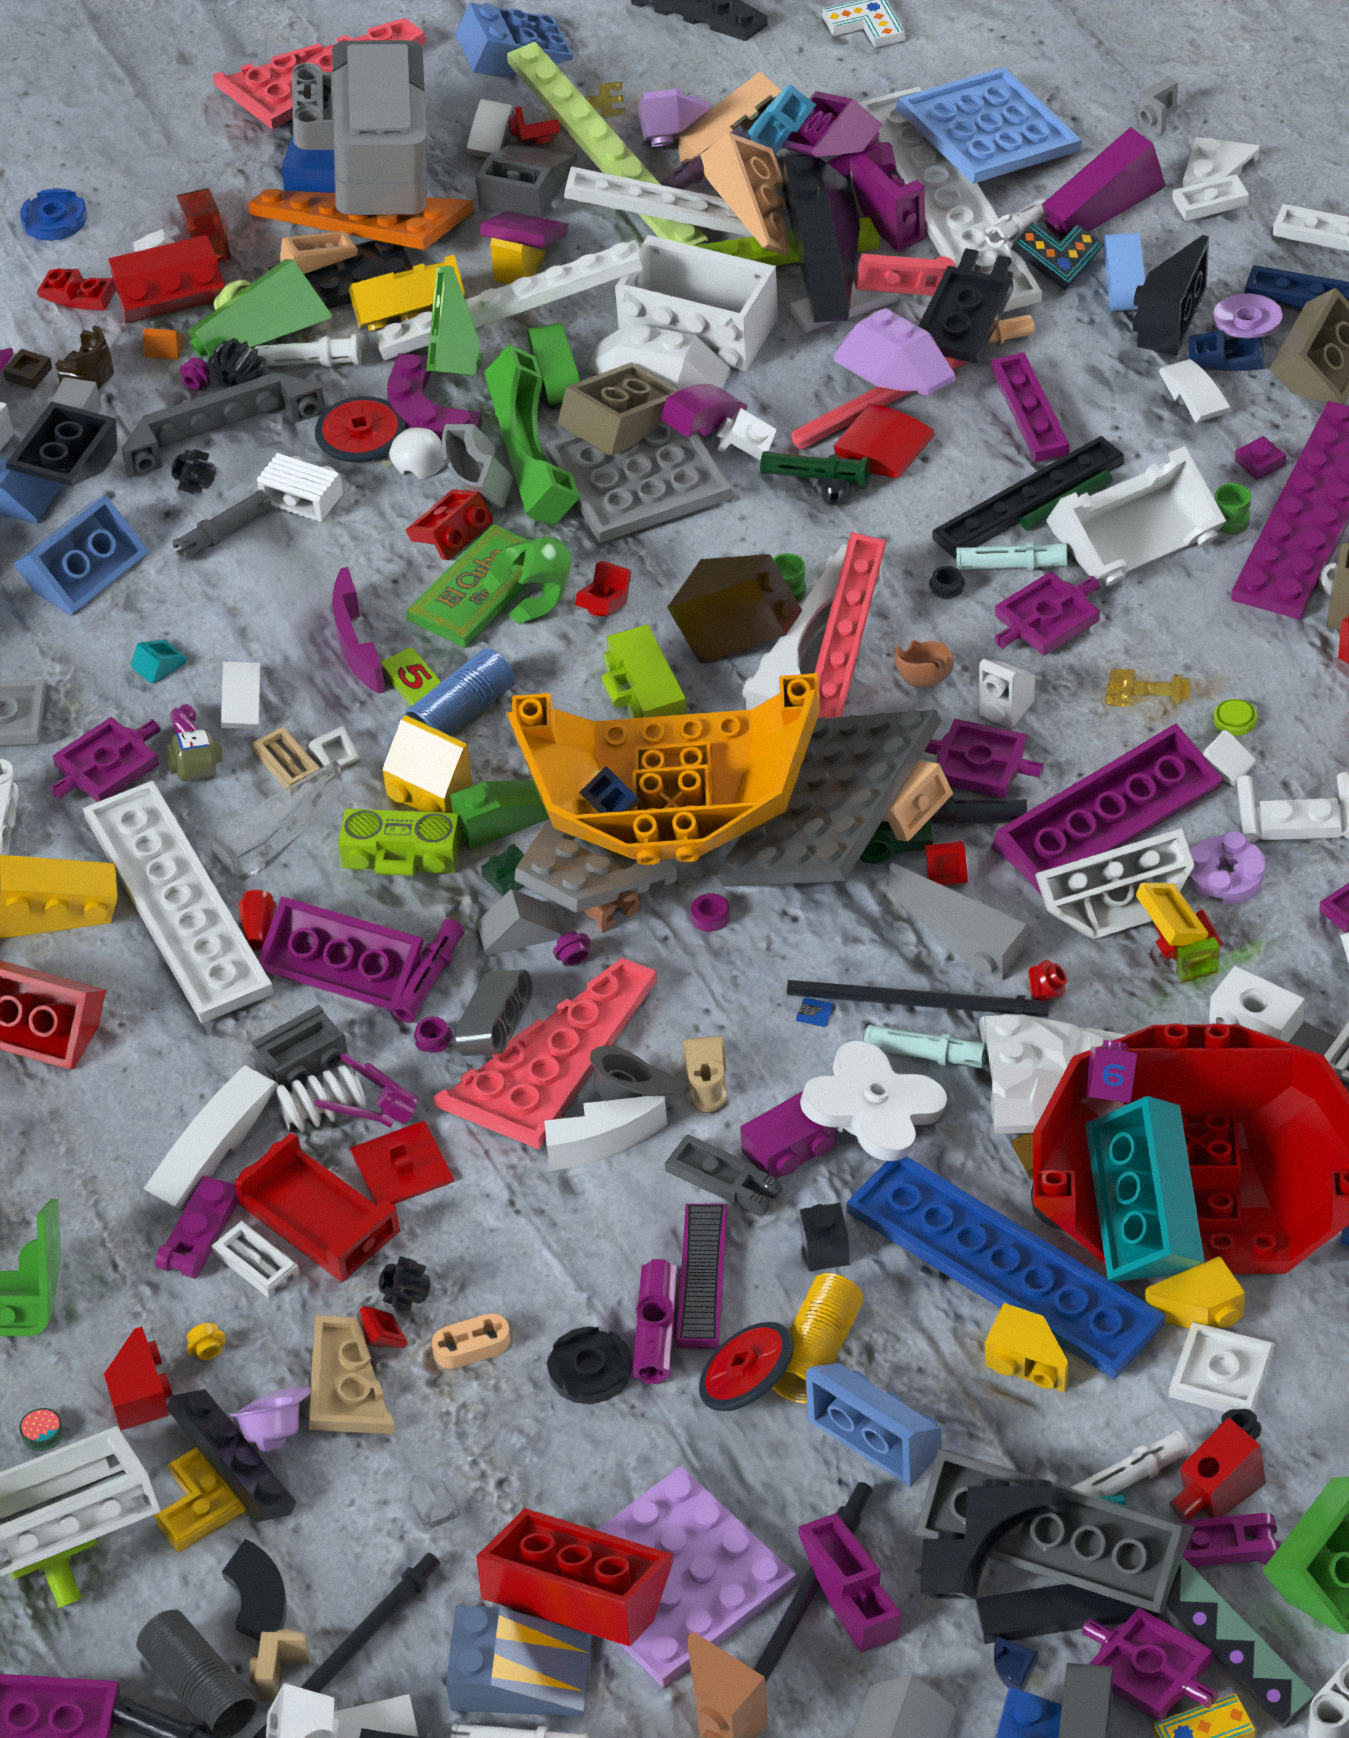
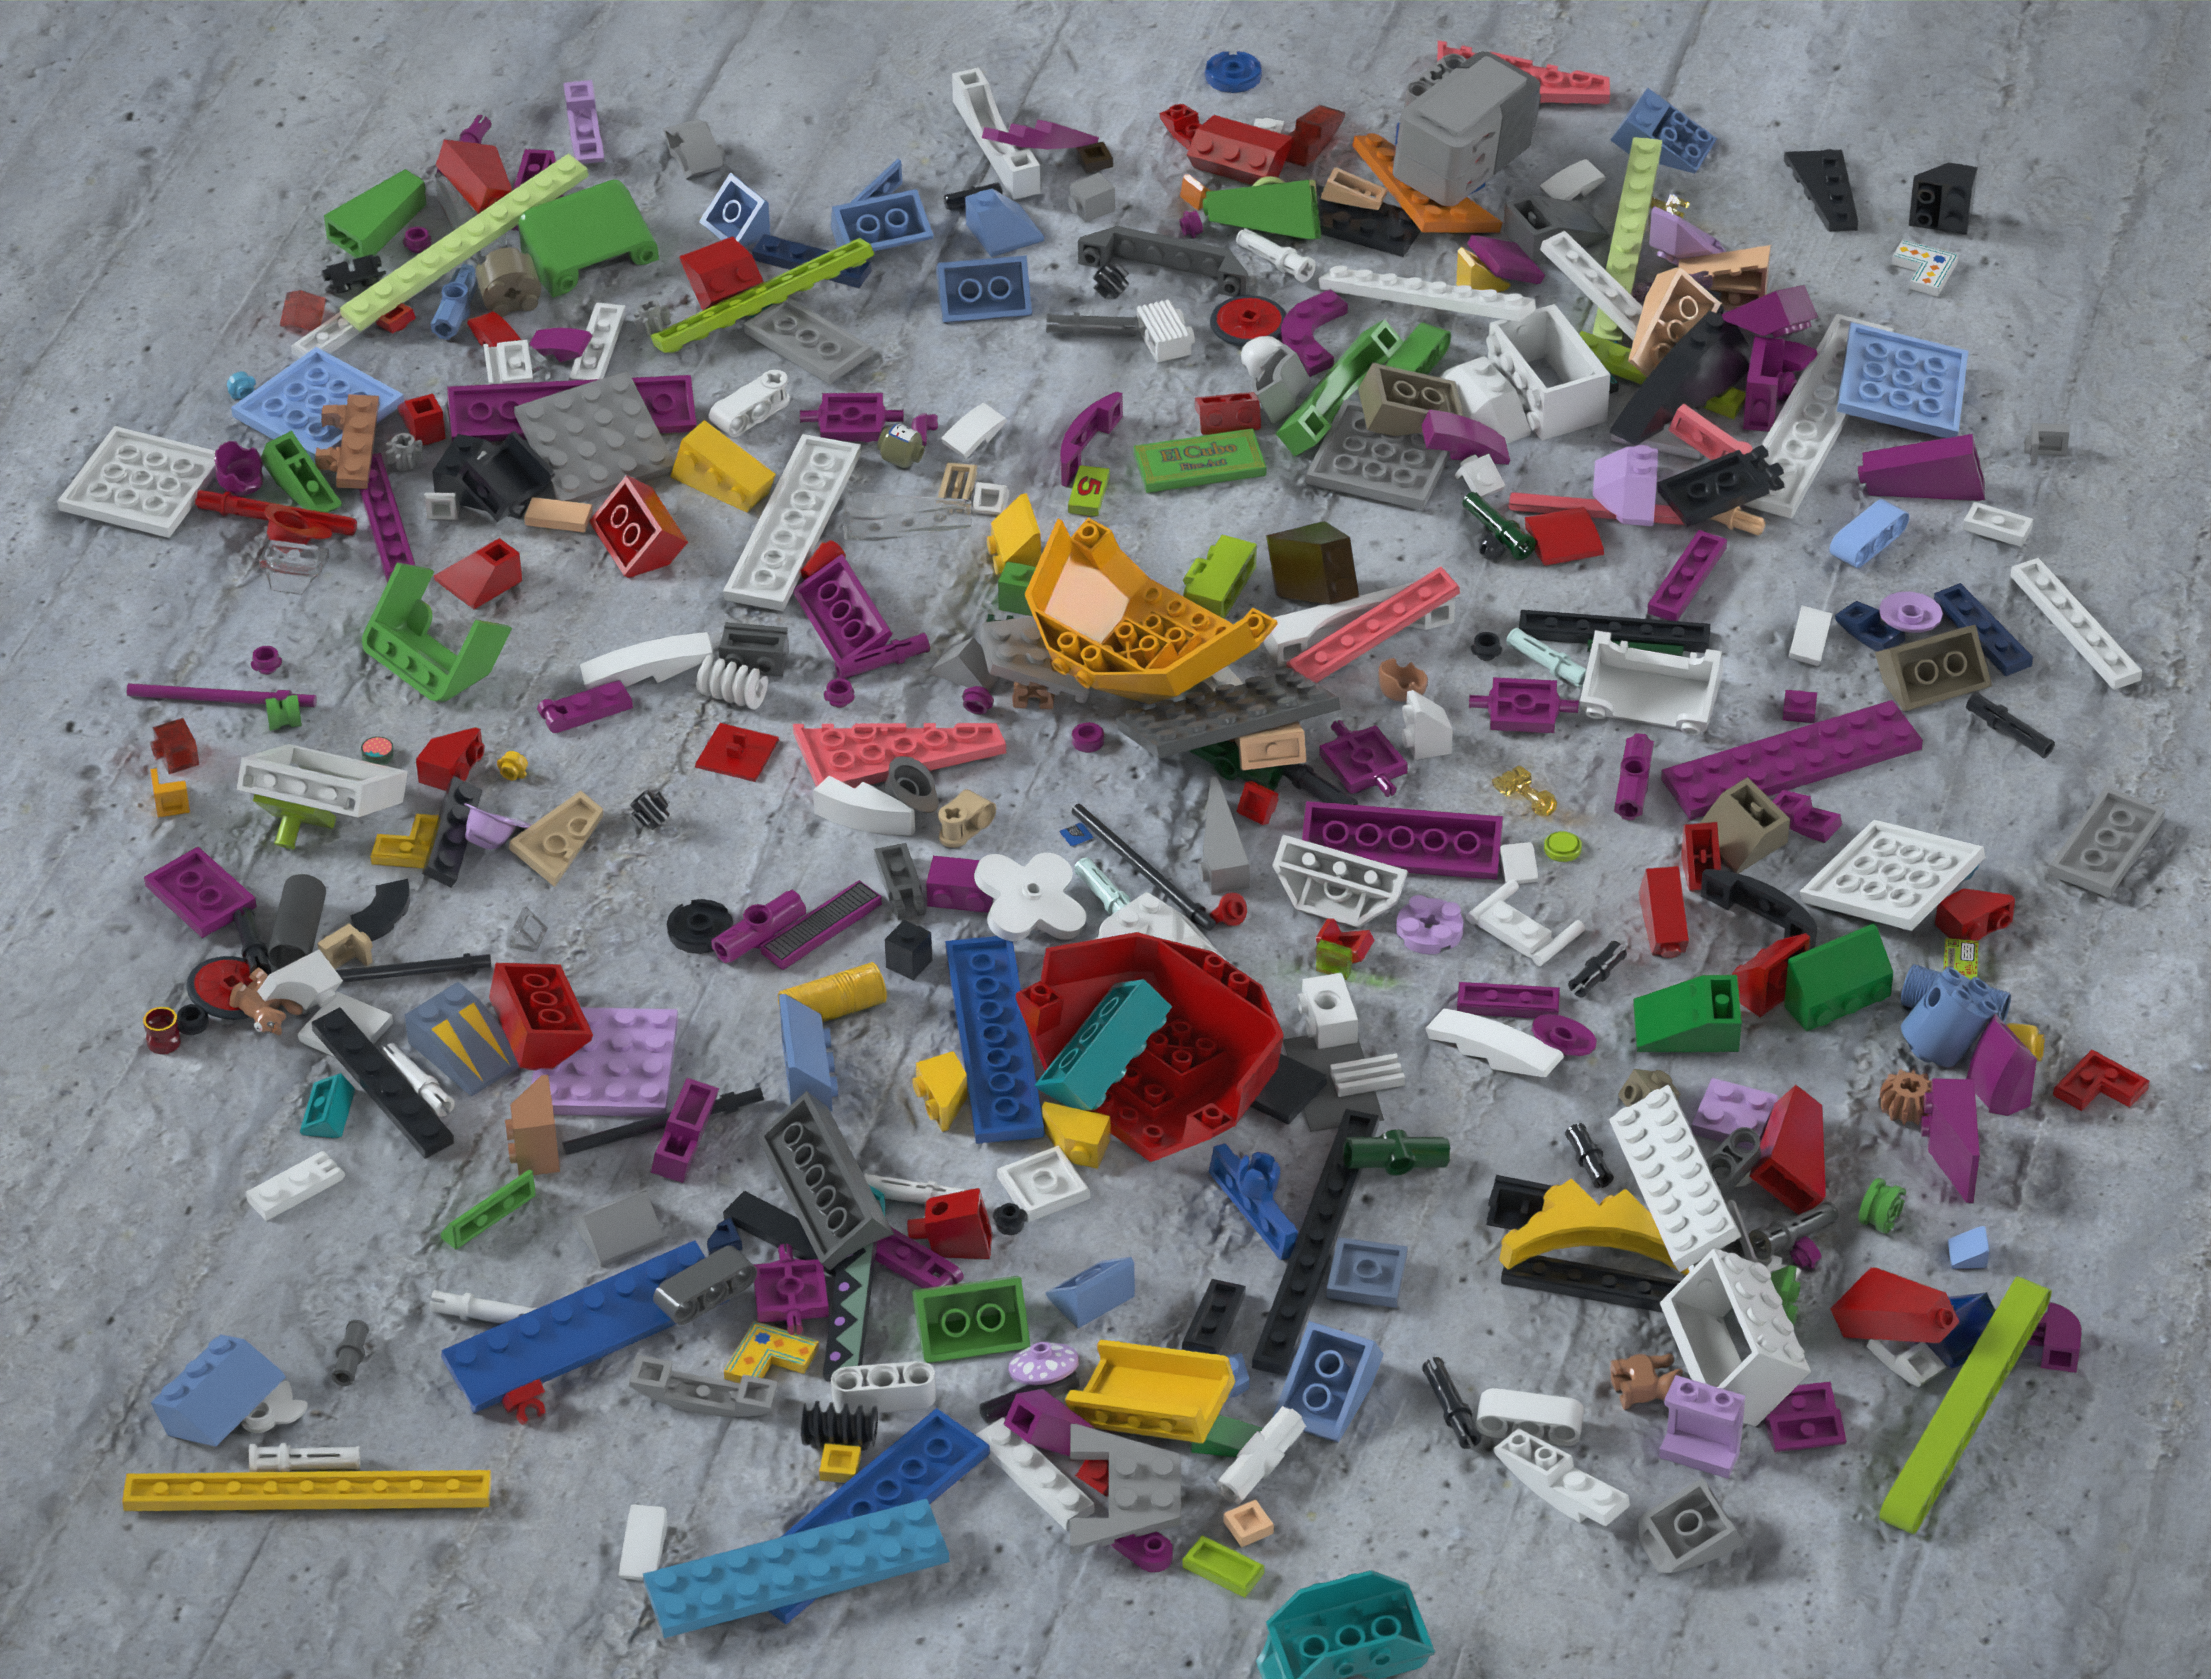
camera: 40 degrees right, 5 degrees down
black slope [6,401,117,486] -> none
dark brown hair [55,325,114,390] -> none
teal slope [131,639,187,683] -> none
black gear [206,337,268,389] -> none
white tile [212,1221,299,1299] -> none
red panel [235,1132,400,1282] -> none
magenta plant [315,1053,418,1128] -> none
lime piece [338,808,462,876] -> none
yellow wedge [349,255,465,332] -> none
red slope [360,1306,408,1348] -> none
medium blue piece [404,648,515,736] -> none
bright green slope [426,266,483,376] -> none
light nougat beam [432,1313,511,1369] -> none
dark grey beam [455,969,533,1056] -> none
bright green piece [482,537,572,625] -> none
red bracket [508,106,560,146] -> none
red bracket [575,561,631,617] -> none
dark blue slope [579,766,641,813] -> none
red wheel [699,1322,794,1411] -> none
medium azure slope [744,84,816,155] -> none
bright green wheel [773,553,806,602] -> none
black arch [920,1479,1066,1600] -> none
white pin [985,199,1046,248] -> none
black tile [1011,222,1104,291] -> none
magenta brick [1084,1040,1137,1103] -> none
black slope [1133,235,1209,356] -> none
yellow tile [1136,883,1209,946] -> none
white wing [1183,137,1260,187] -> none
bright green wheel [1214,483,1251,534] -> none
none -> magenta piece [1614,733,1654,820]

